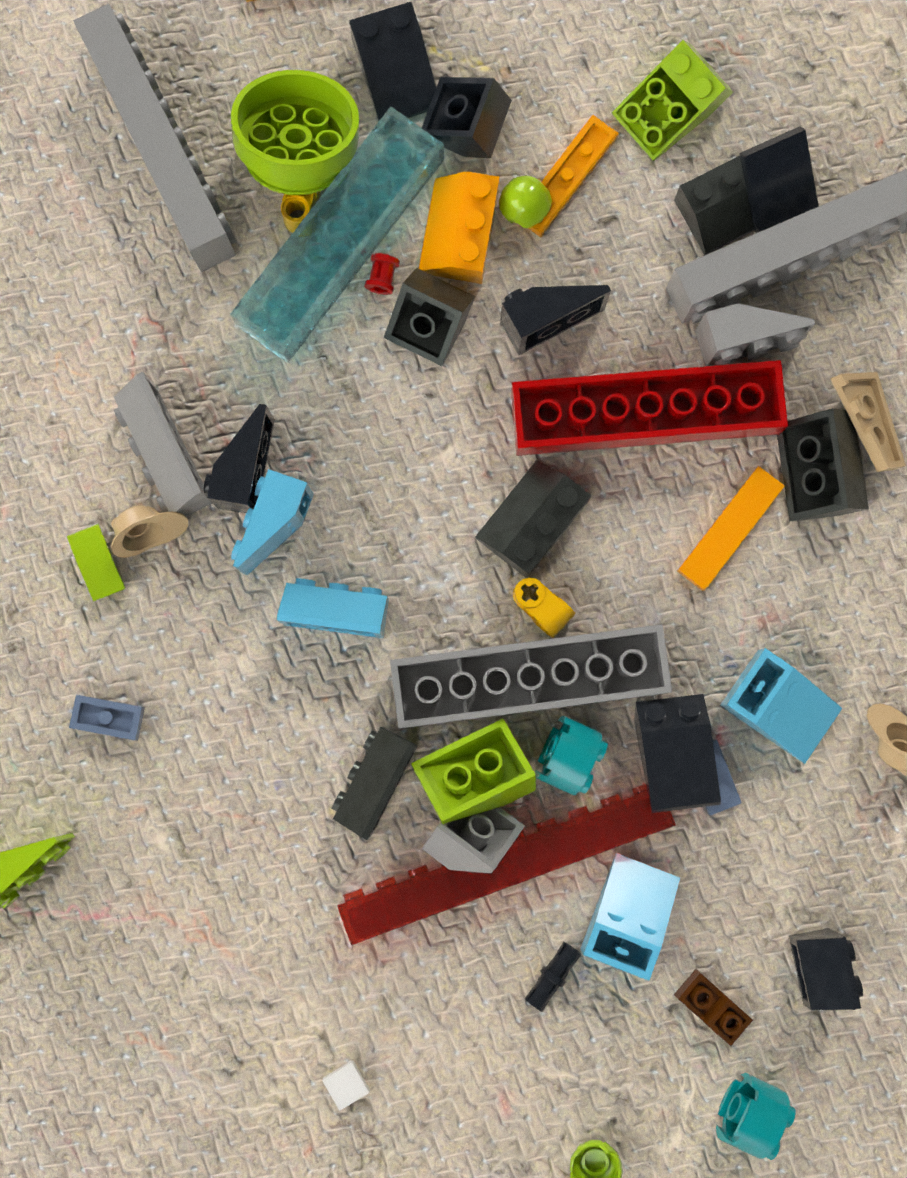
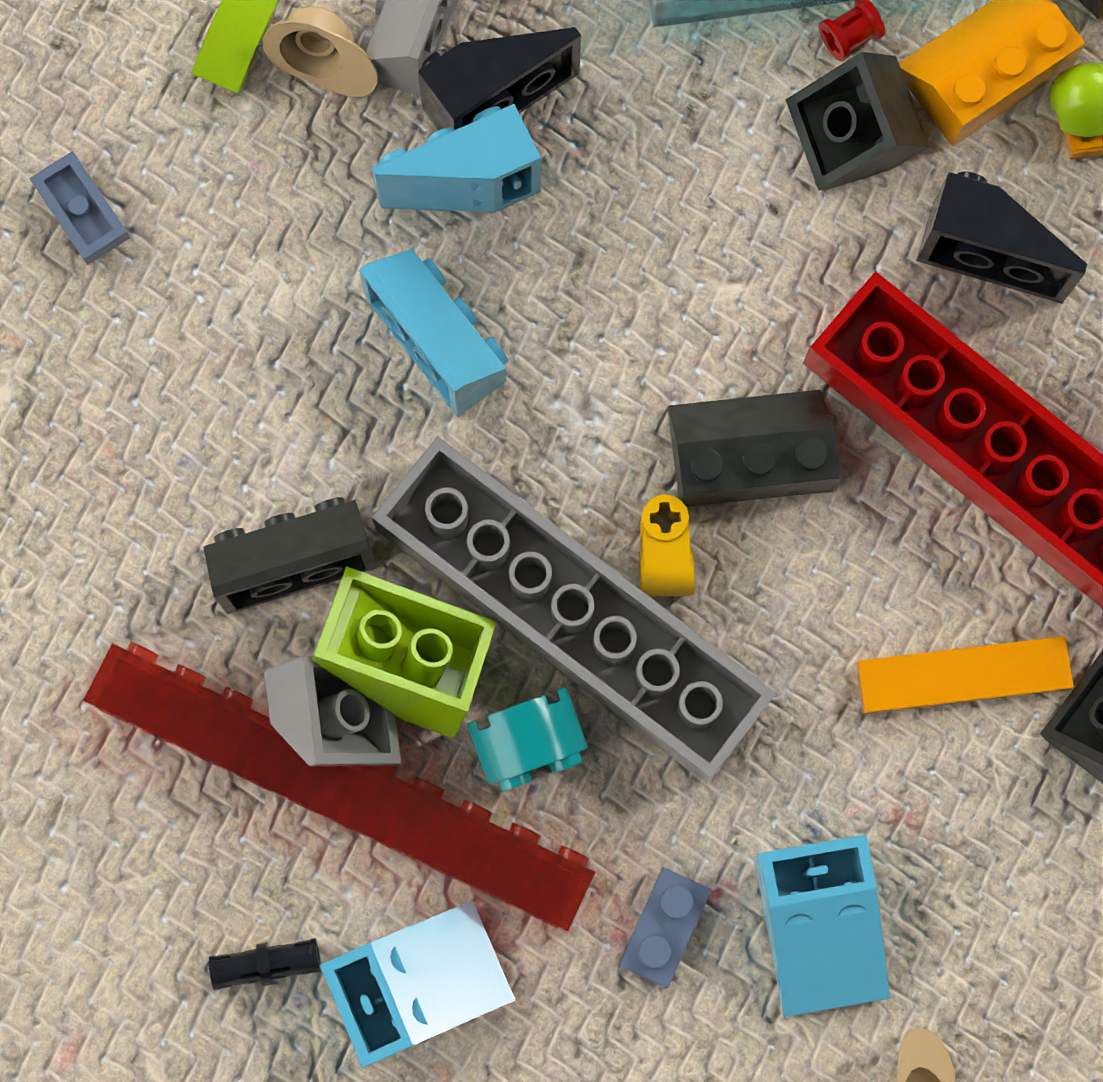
camera: 40 degrees right, 5 degrees down
black slope [634,694,721,813] -> none

